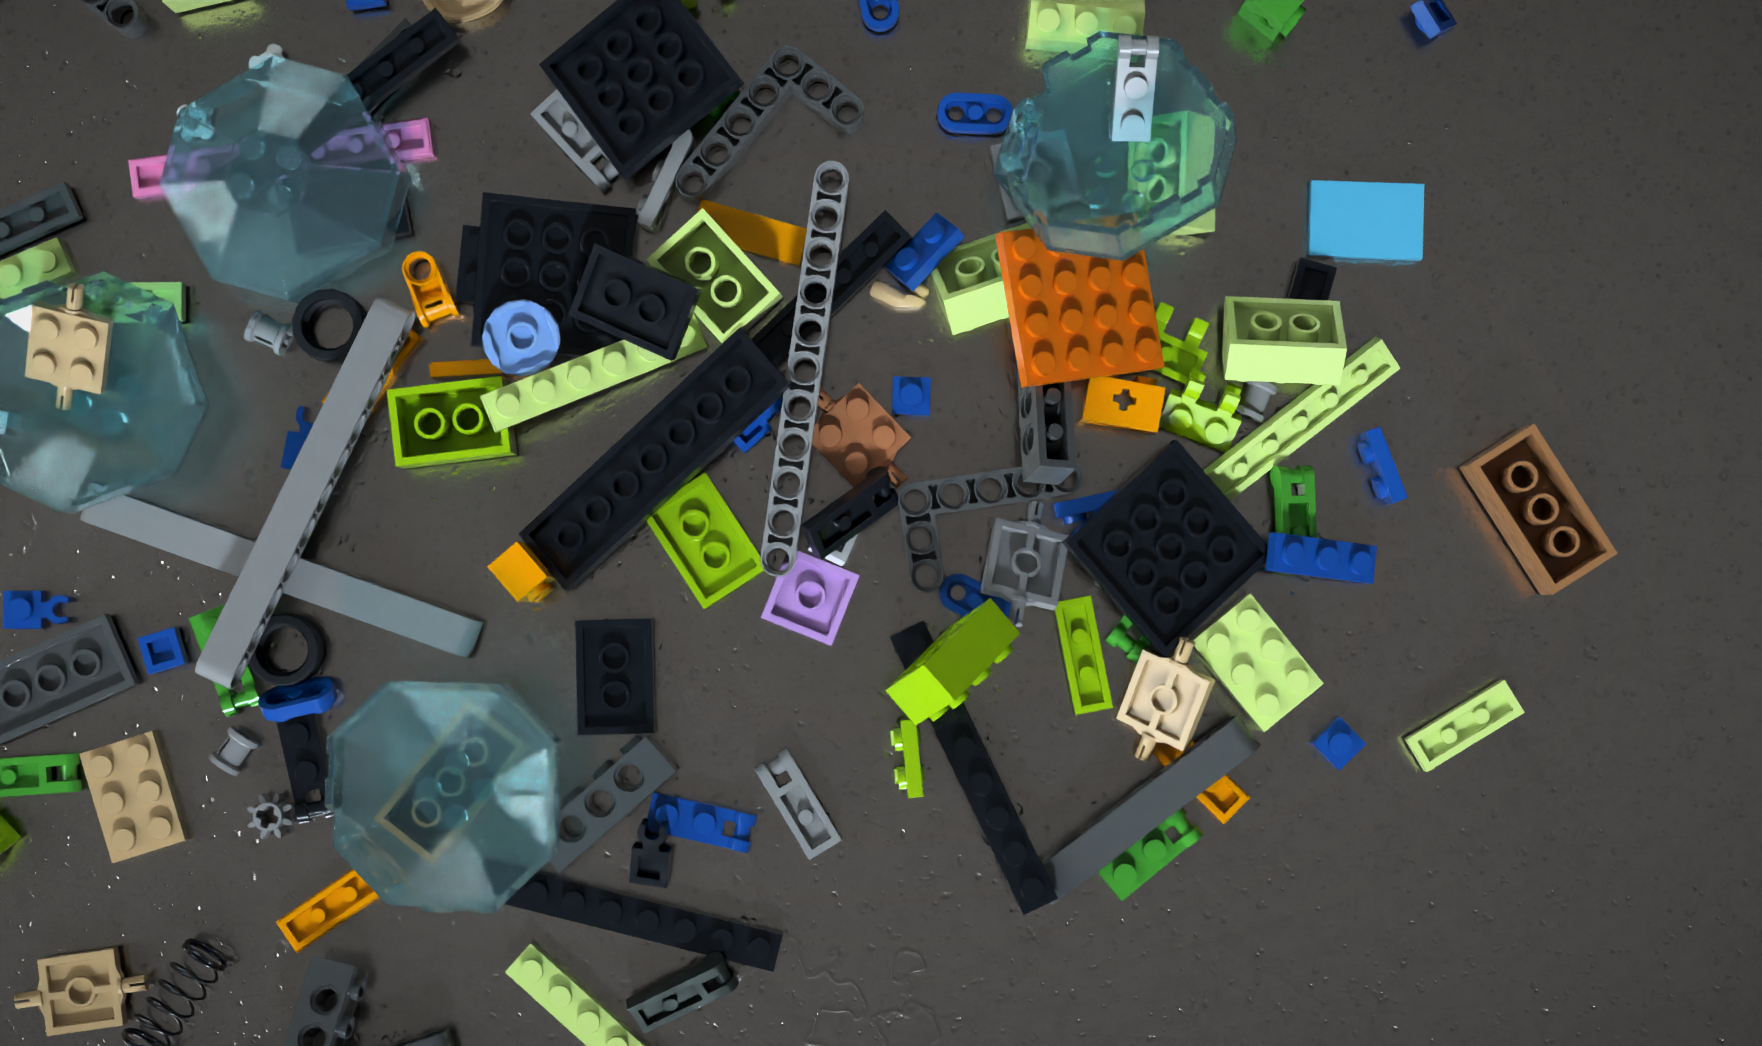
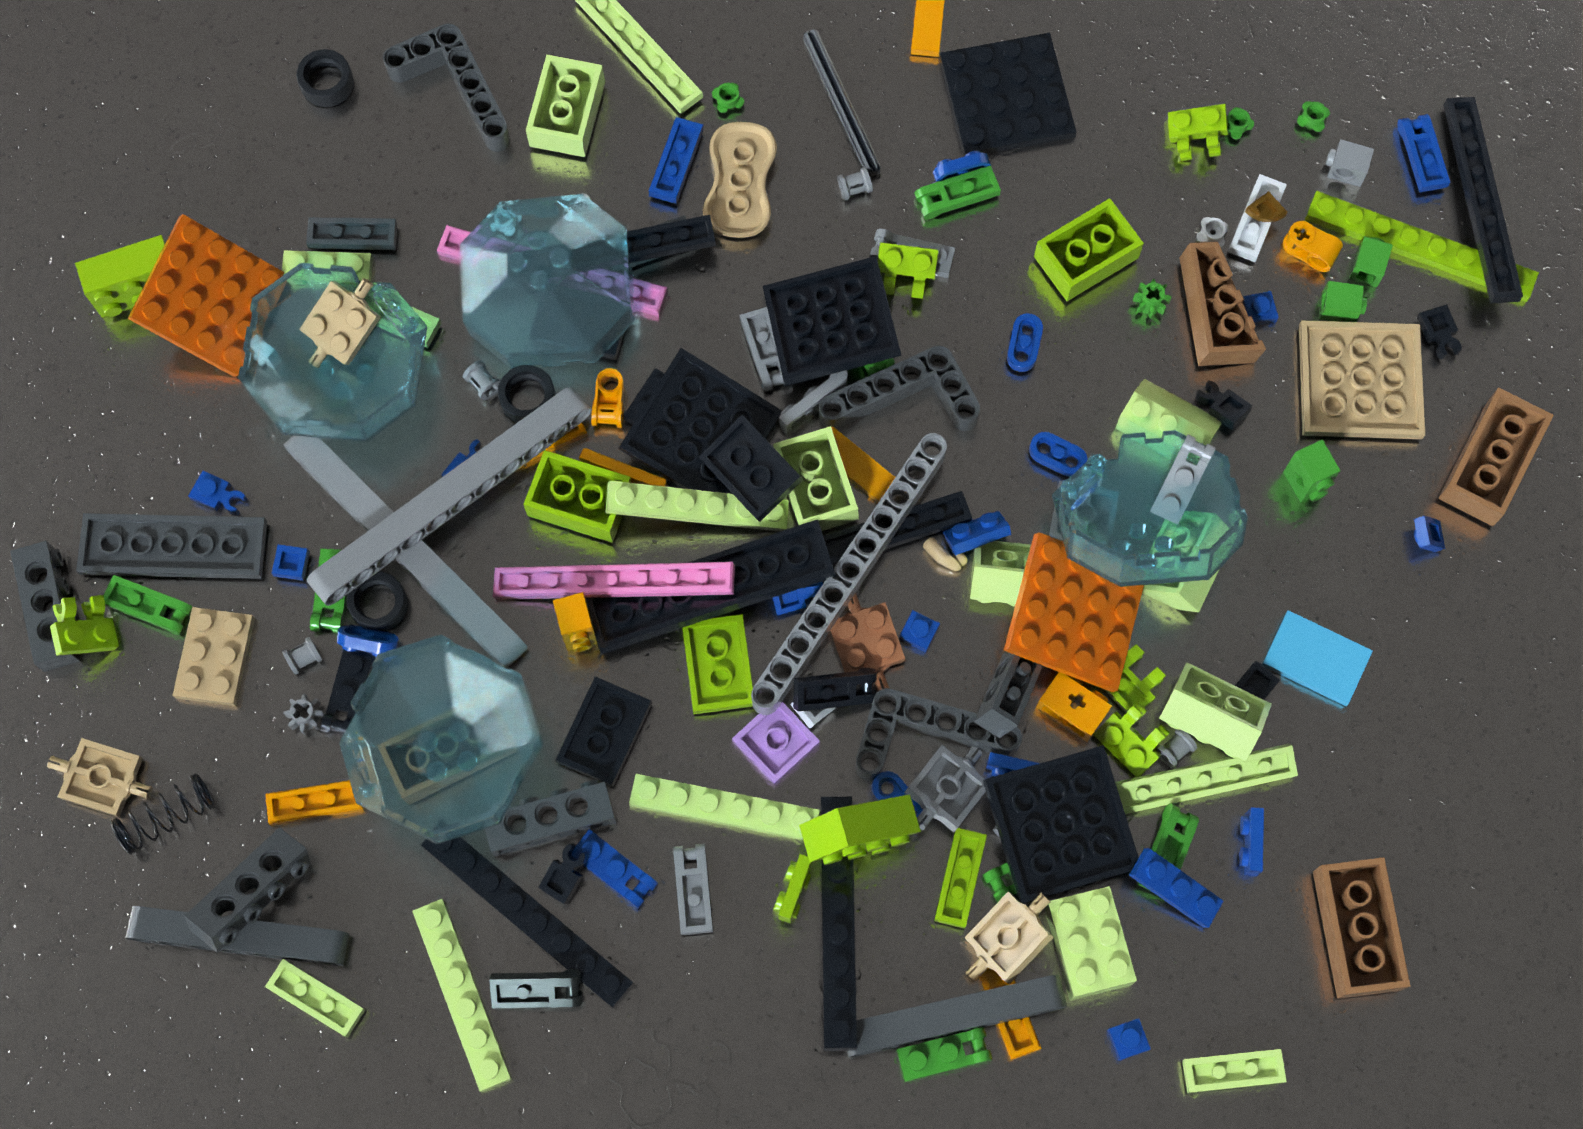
camera: 30 degrees right, 15 degrees down
light blue tile [482,299,561,377] -> none
none -> bright pink tile [493,562,735,600]
none -> yellowish green plate [629,774,820,841]

